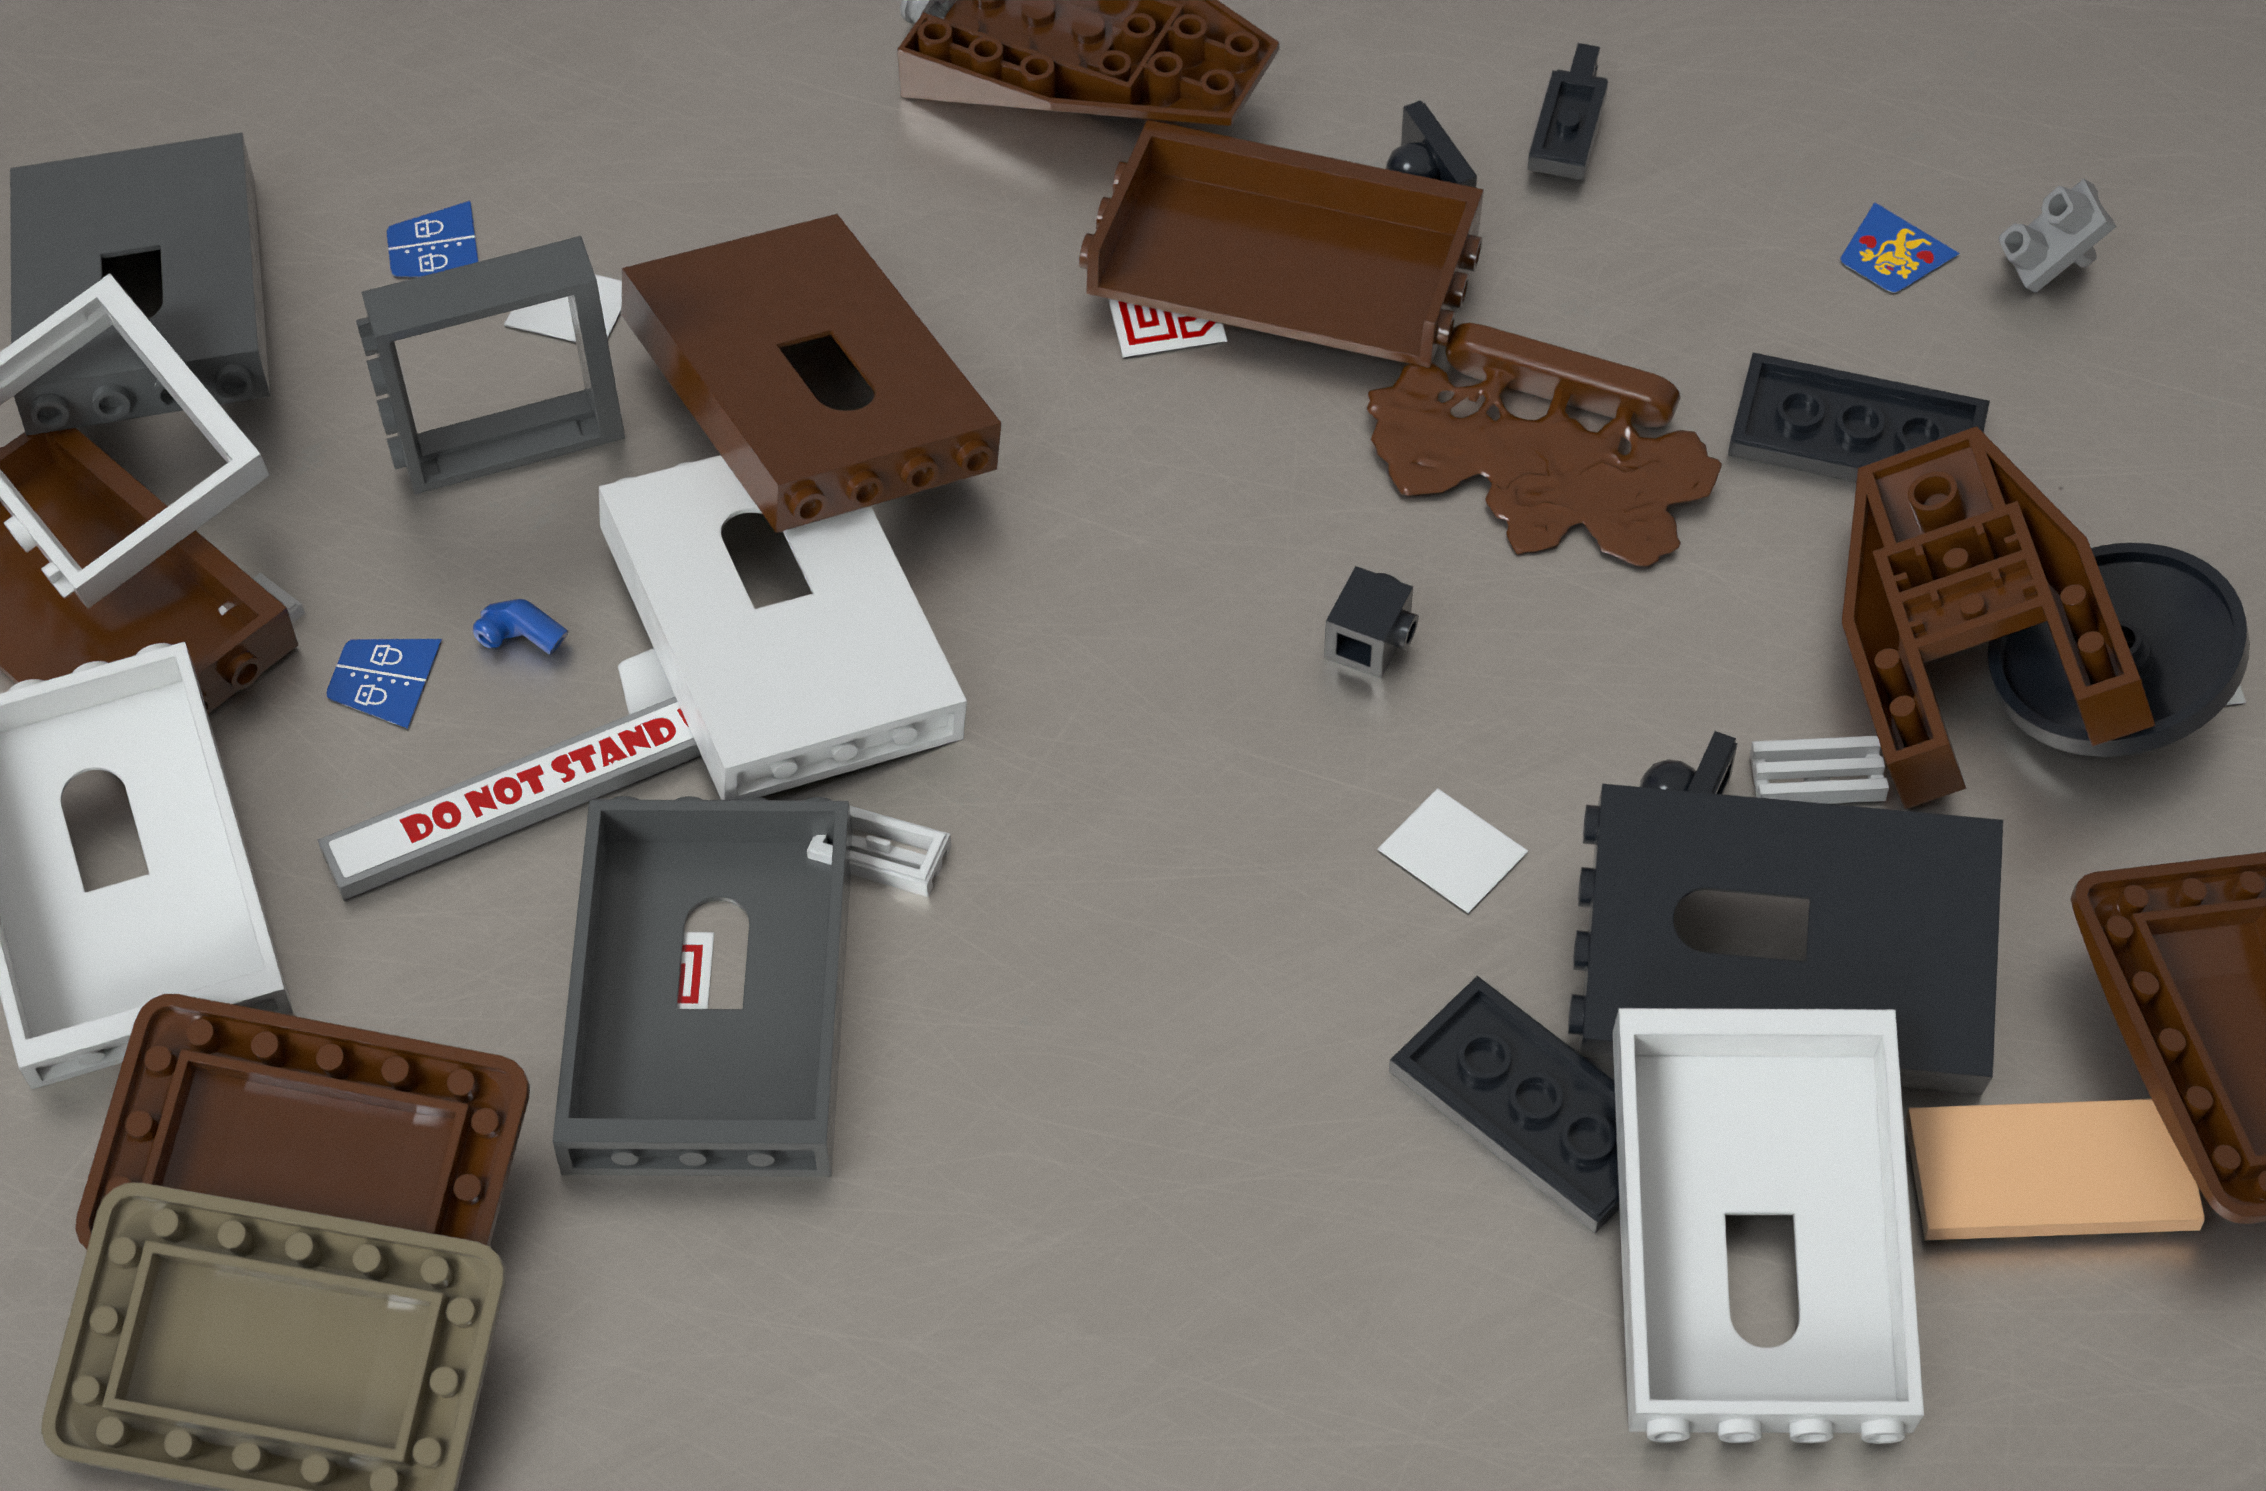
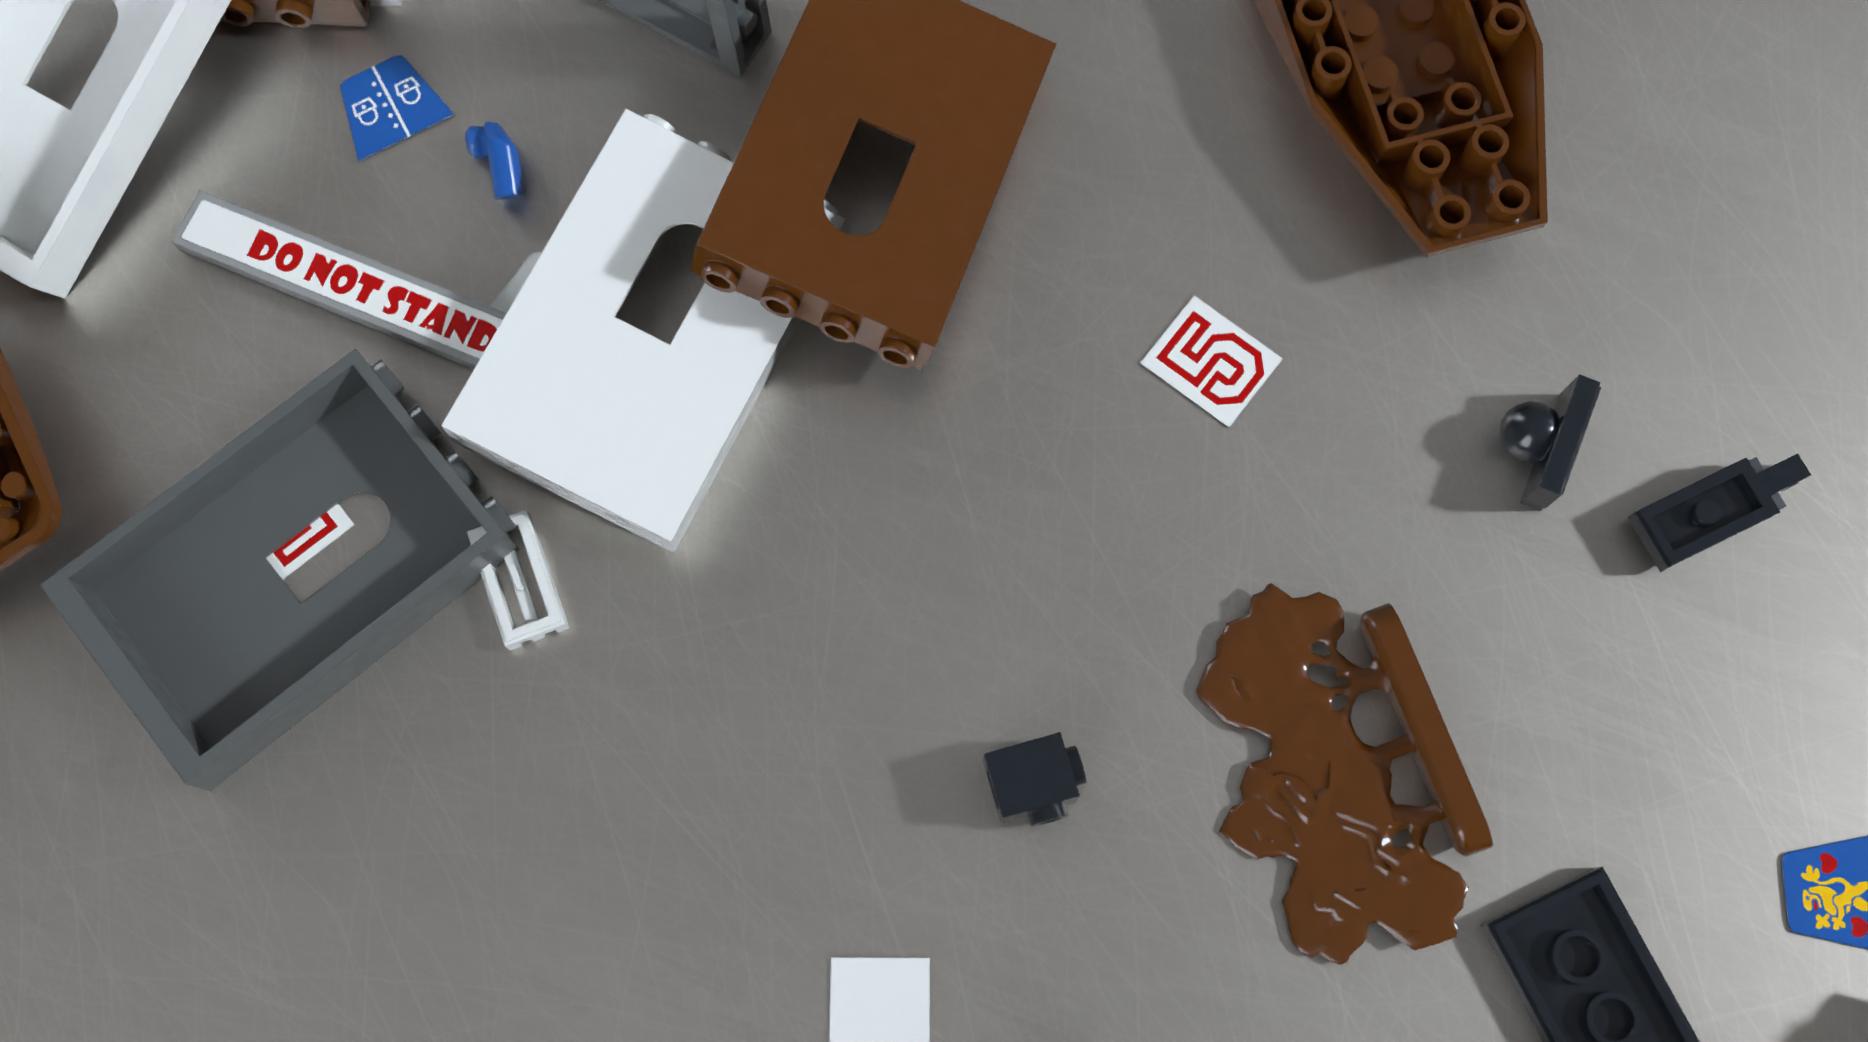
camera: 50 degrees right, 20 degrees up
reddish brown panel [1079,119,1484,368] -> none

